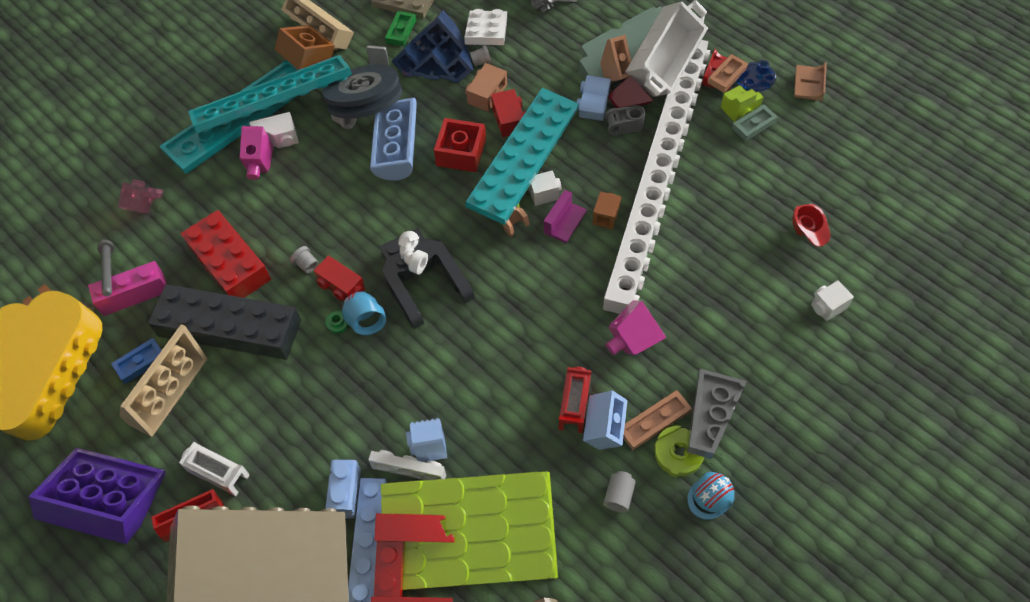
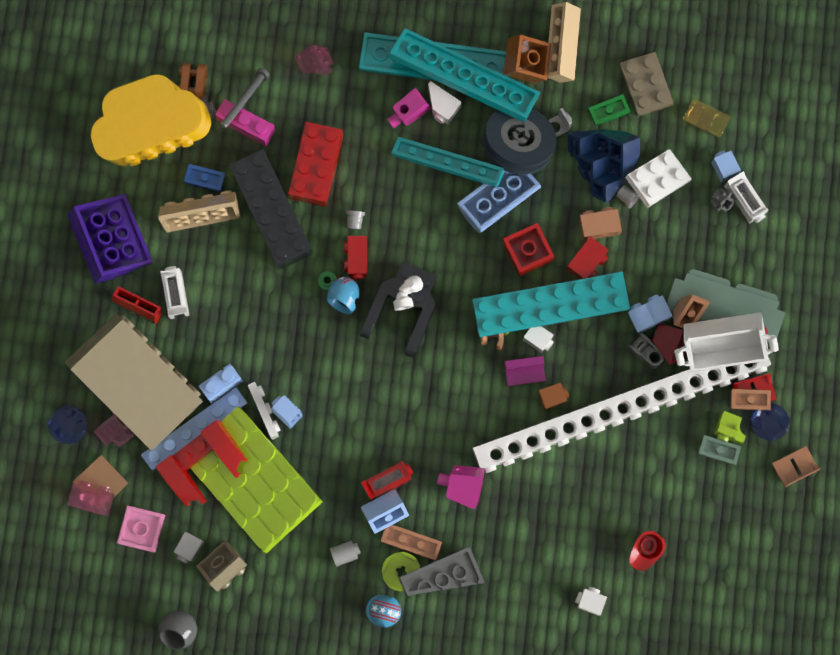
camera: 50 degrees right, 20 degrees up
none -> teal plate [392,137,504,188]

